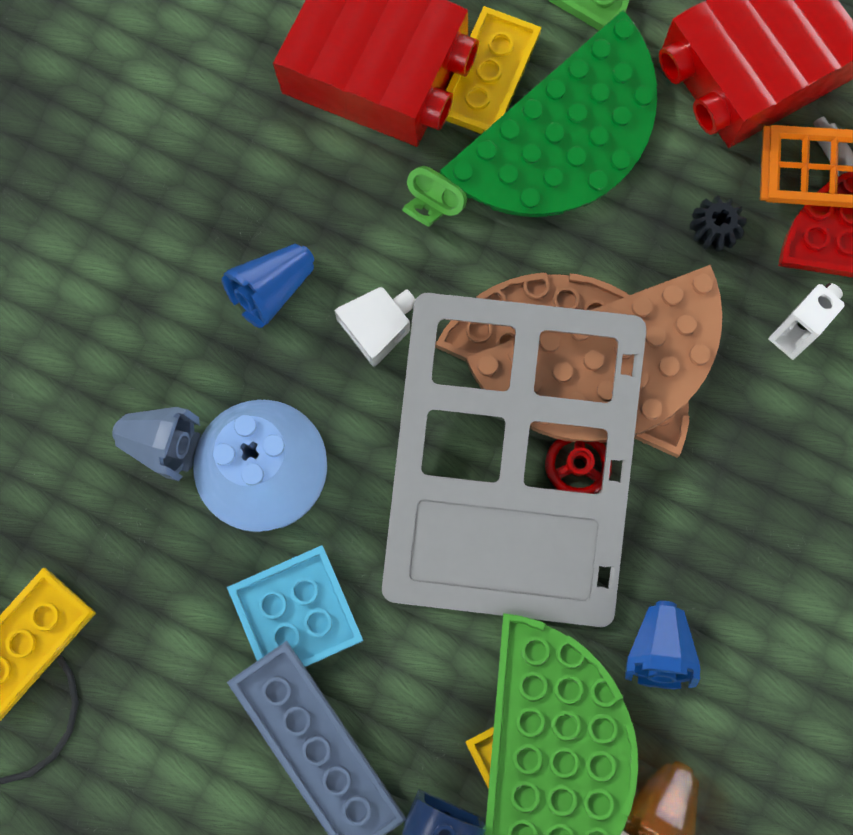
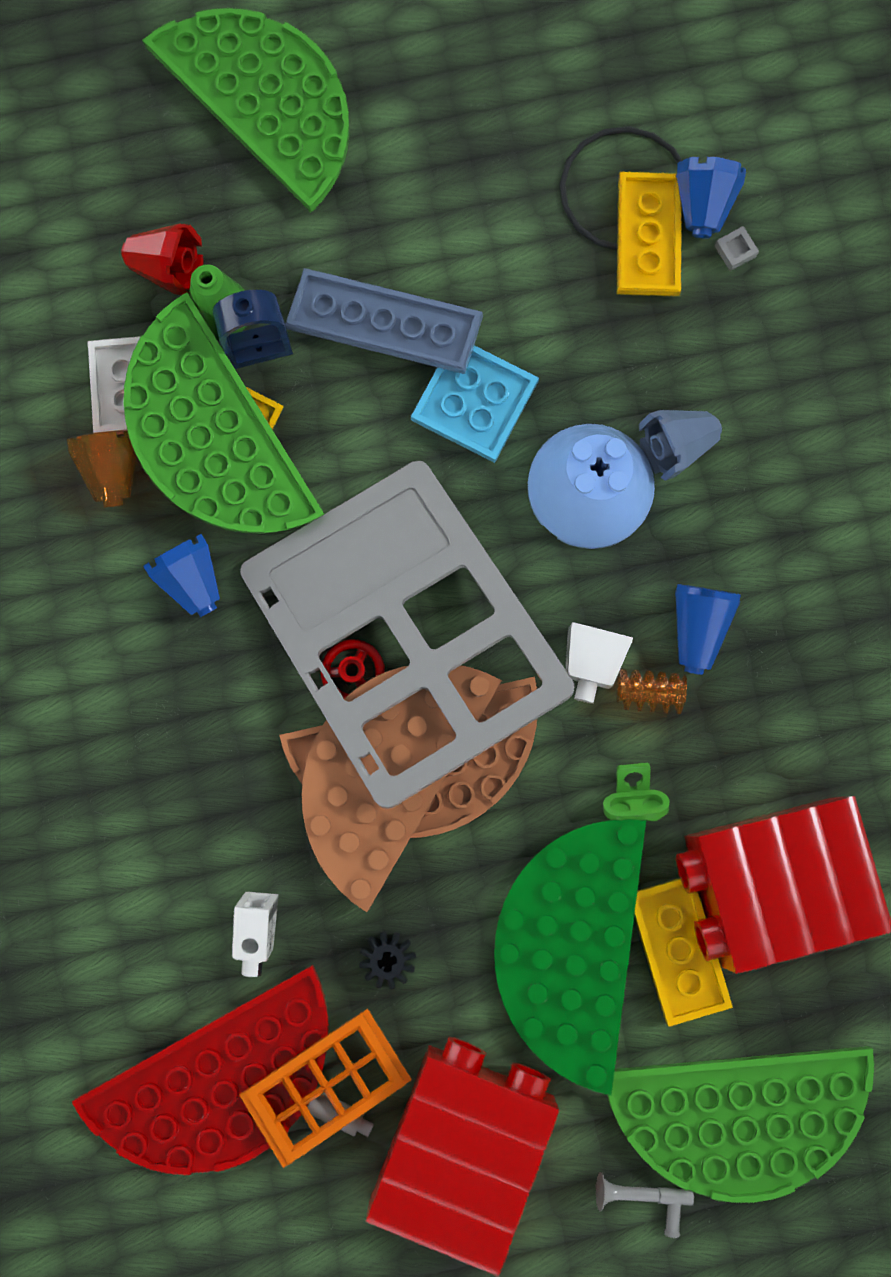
camera: 140 degrees right, 5 degrees up
none -> clear orange piece [616,669,687,714]

